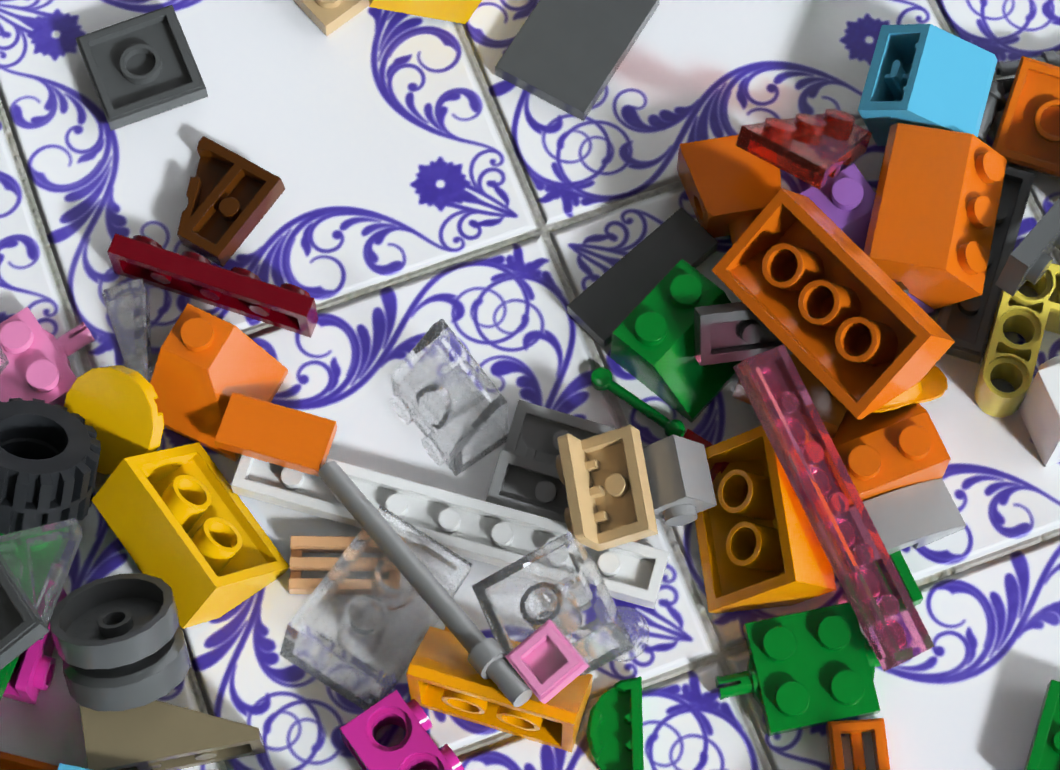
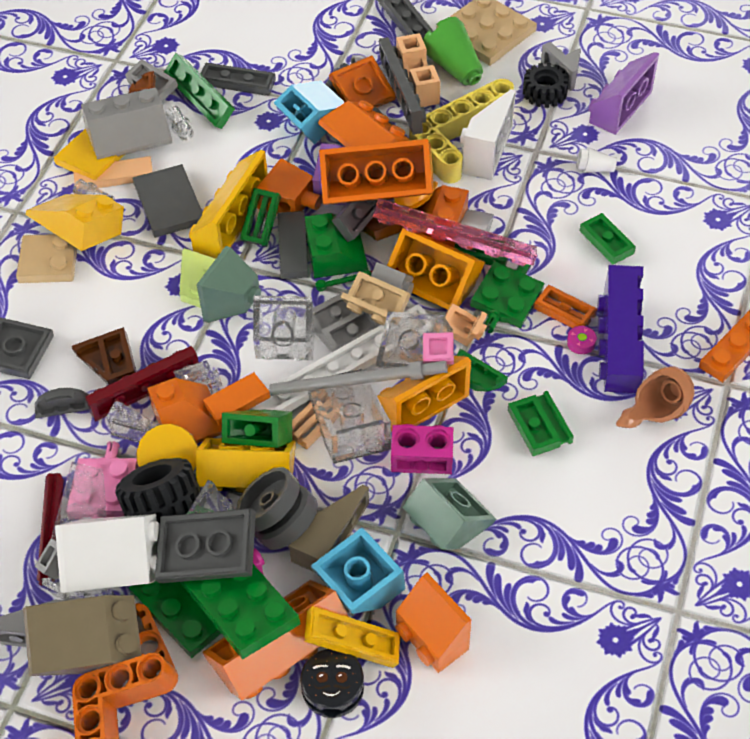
camera: 50 degrees left, 15 degrees down
clear red wing [736,109,872,189] -> none
none -> dark grey tile [35,388,89,418]
none -> clear bracket [174,360,222,394]
none -> yellowish green wing [179,248,215,308]
none -> yellow slope [189,150,268,259]
none -> sand green slope [197,246,261,323]
none -> green slope [222,409,292,448]
none -> green tile [240,188,281,247]
none -> light nougat bracket [438,303,487,347]

